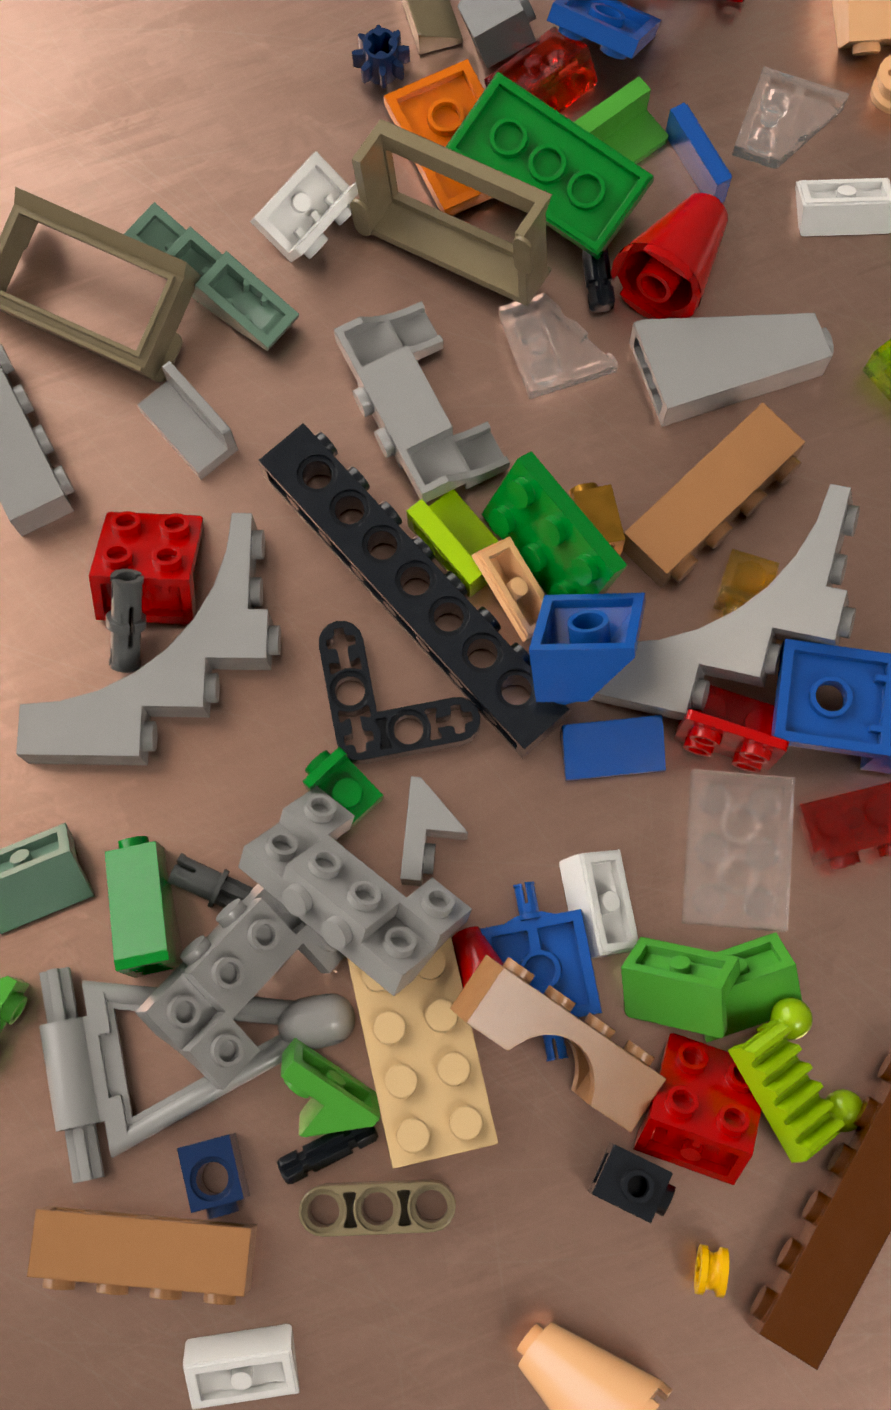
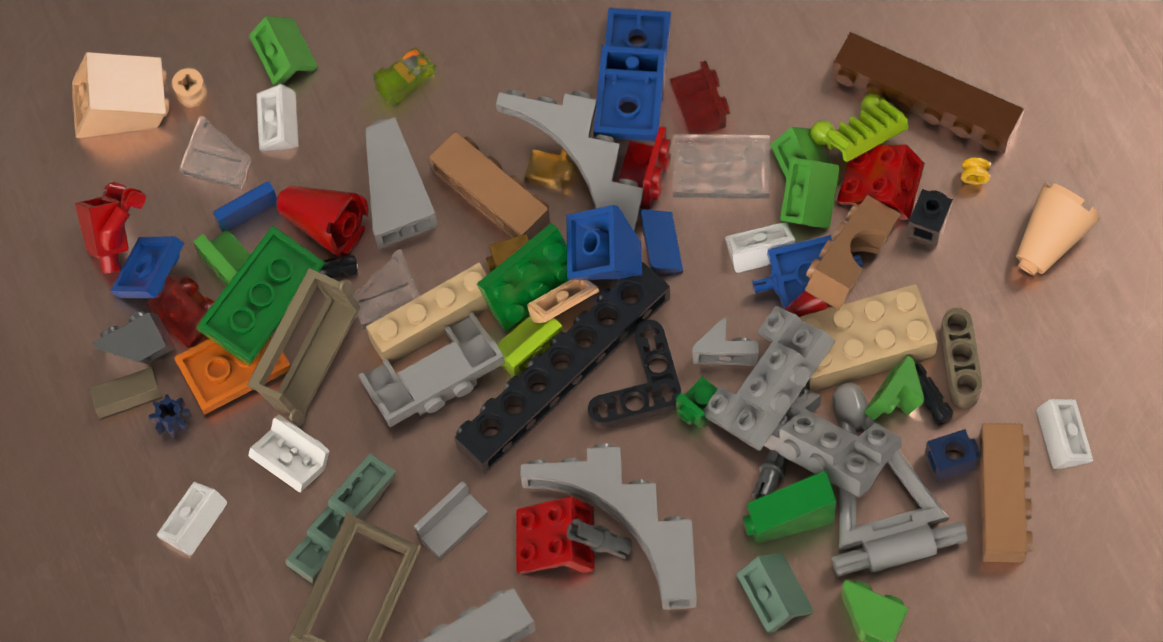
camera: 90 degrees left, 10 degrees down
none -> white slope [157,481,227,555]
none -> tan brick [366,263,489,364]

